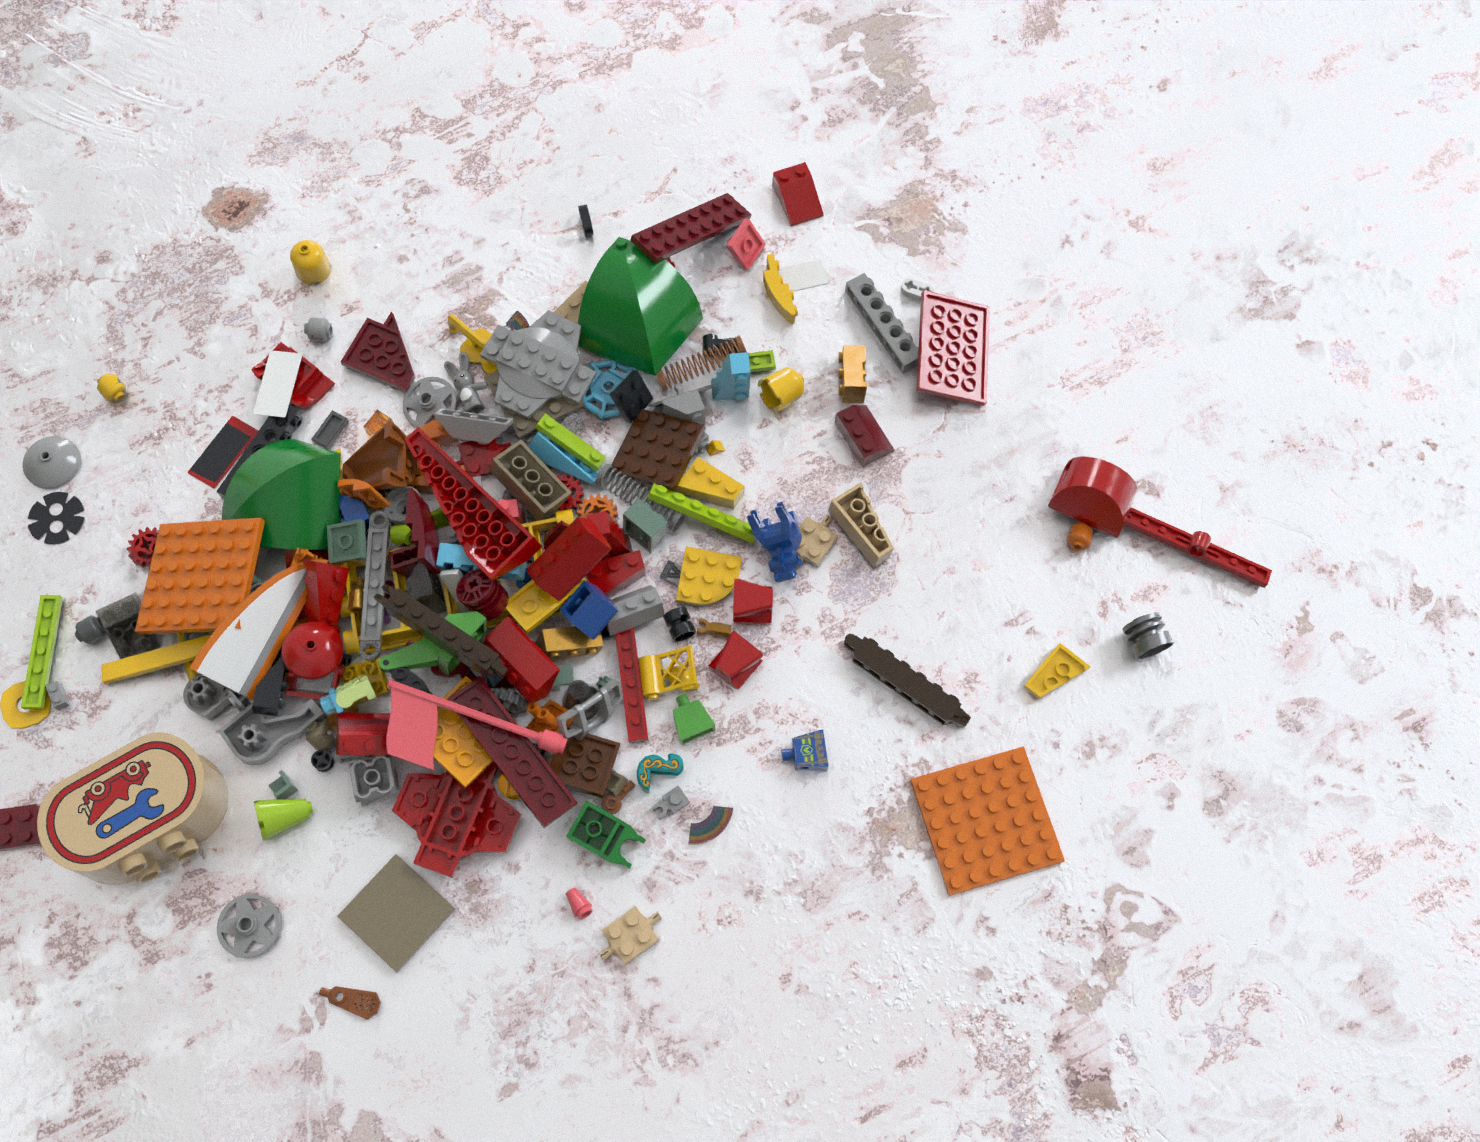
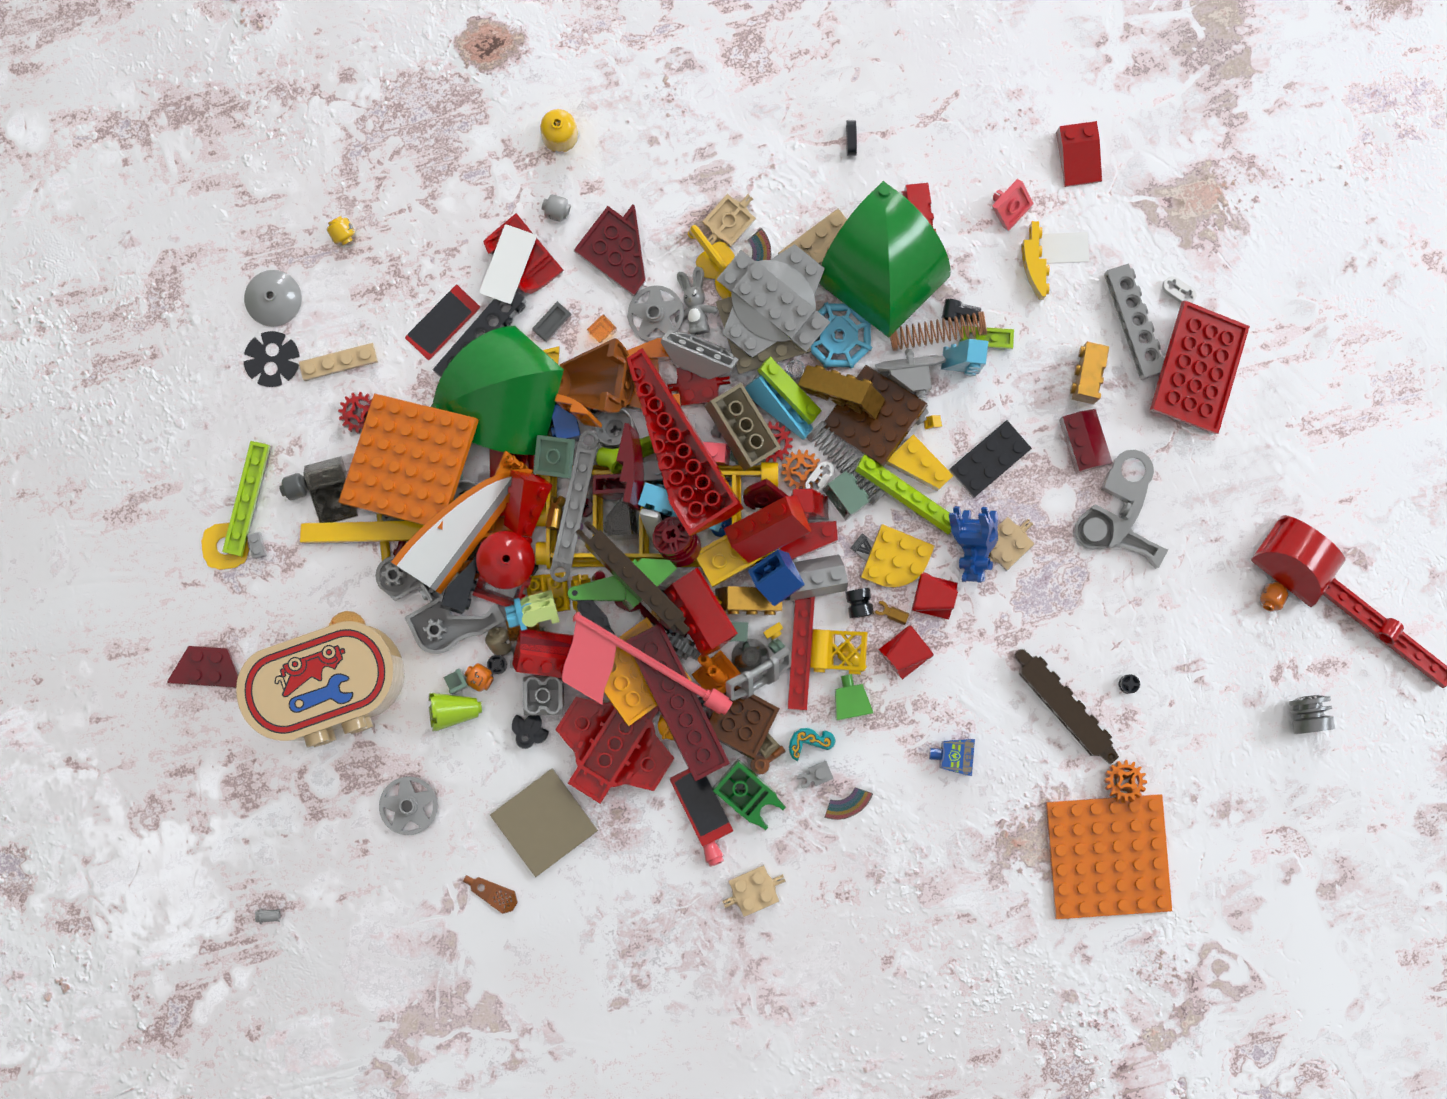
camera: 10 degrees right, 15 degrees up
black plate [609,370,654,423] -> none
dark red plate [630,193,752,263] -> none
yellow cylinder [757,367,804,413] -> none
tan wedge [828,482,893,568] -> none
yellow wing [1024,643,1091,699] -> none
none -> light grey pin [255,908,280,924]
none -> tan plate [299,343,378,381]
none -> orange head [464,663,494,692]
none -> black plate [512,715,549,749]
none -> black sticker [670,769,733,846]
none -> tan plate [702,193,756,247]
none -> yellow plate [763,622,783,640]
none -> pearl gold wedge [798,365,885,419]
none -> white beam [805,461,834,492]
none -> black plate [949,420,1032,498]
none -> light grey animal [1075,450,1169,569]
none -> orange gear [1104,760,1147,803]
none -> black wheel [1118,674,1140,694]

